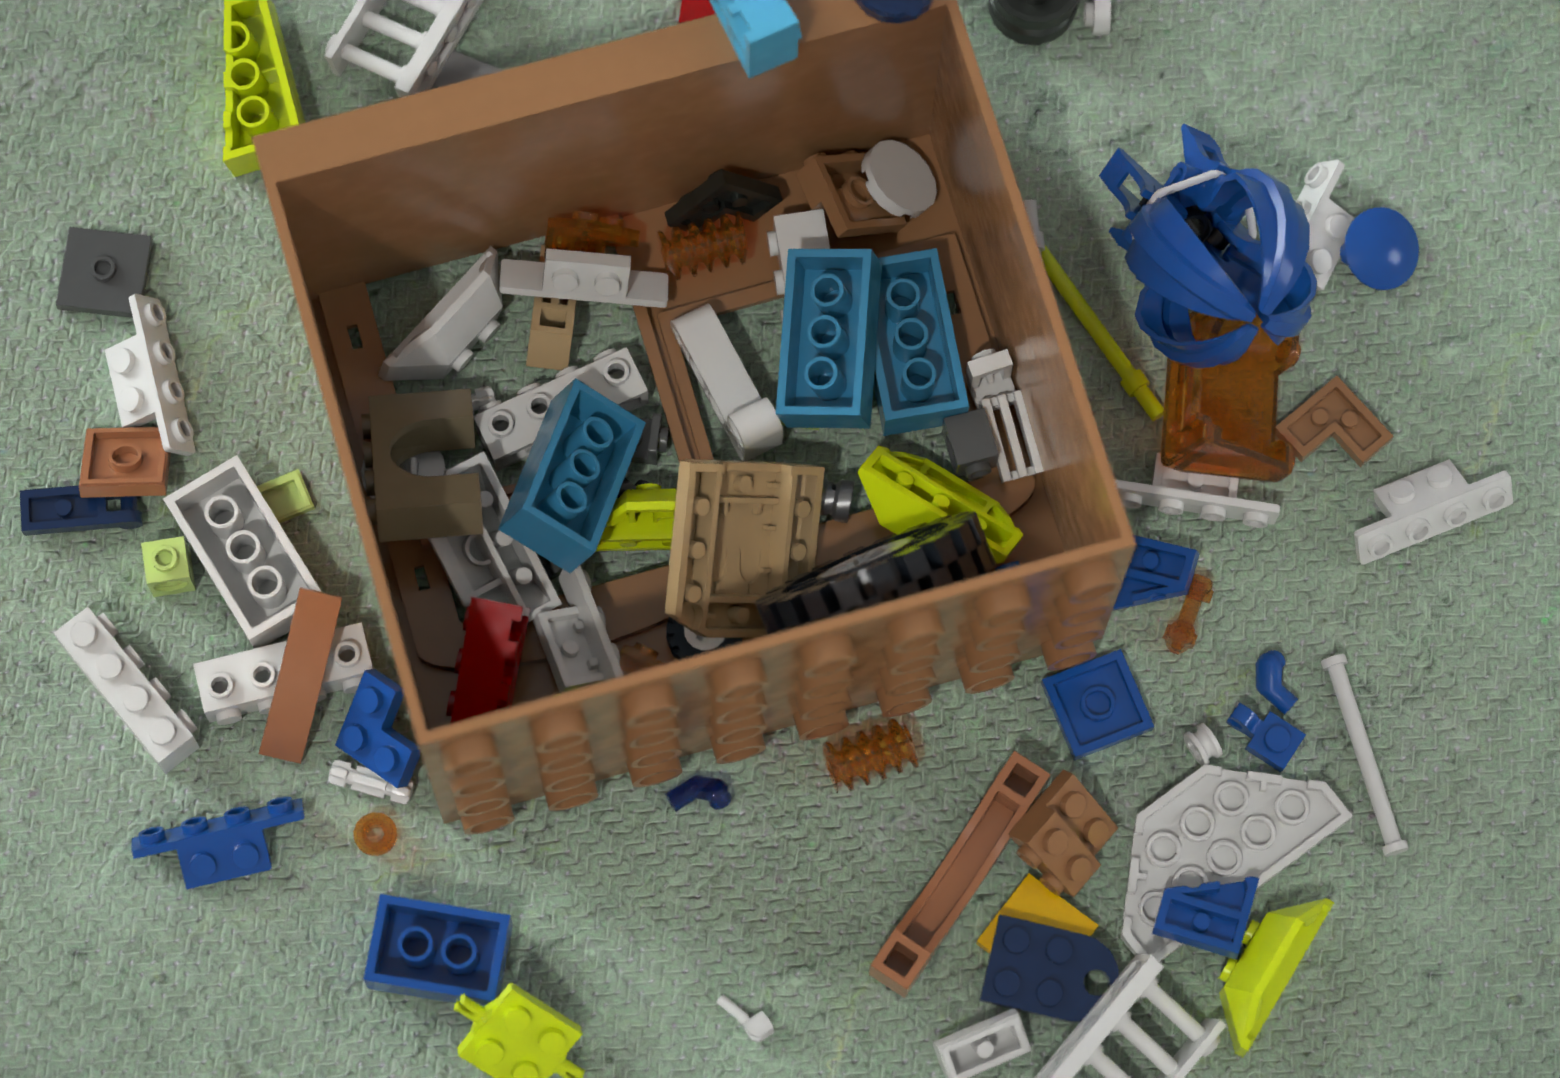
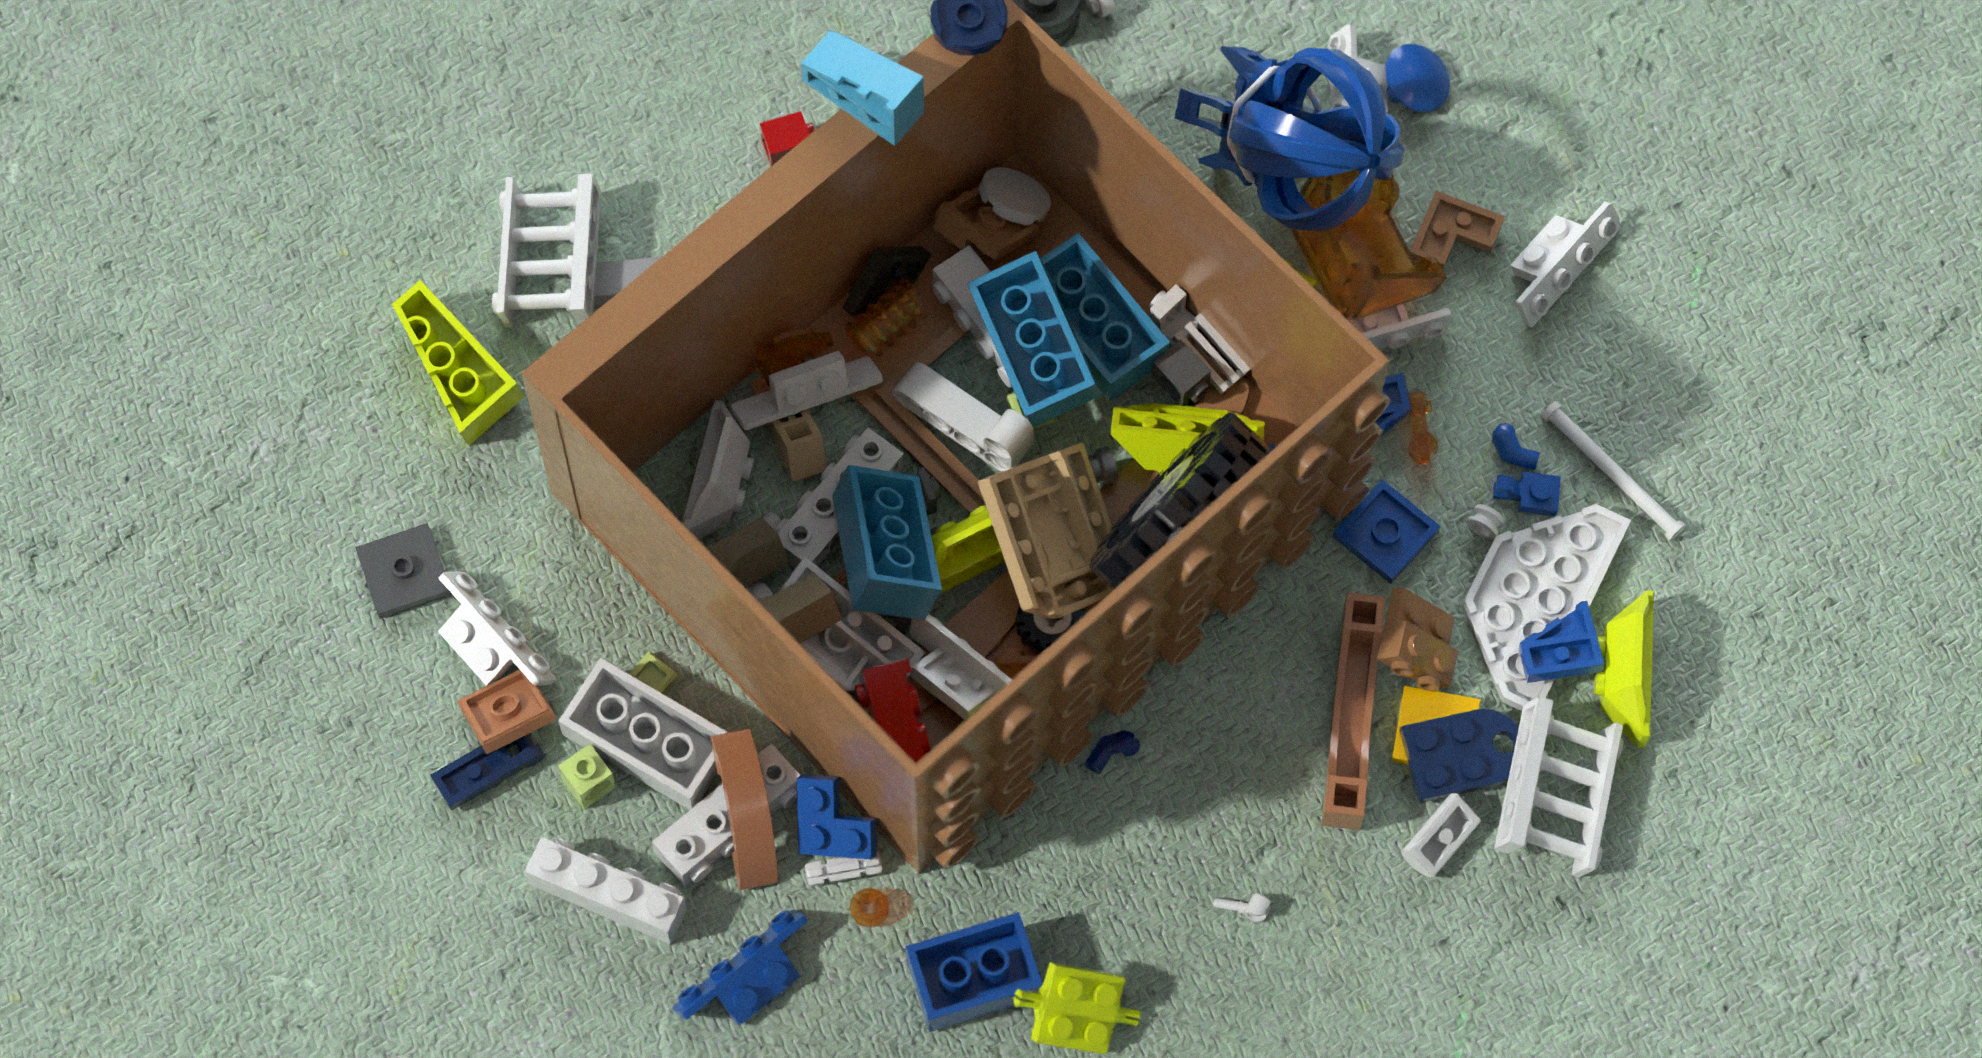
camera: 25 degrees left, 5 degrees down
clear orange piece [822,718,919,794] -> none

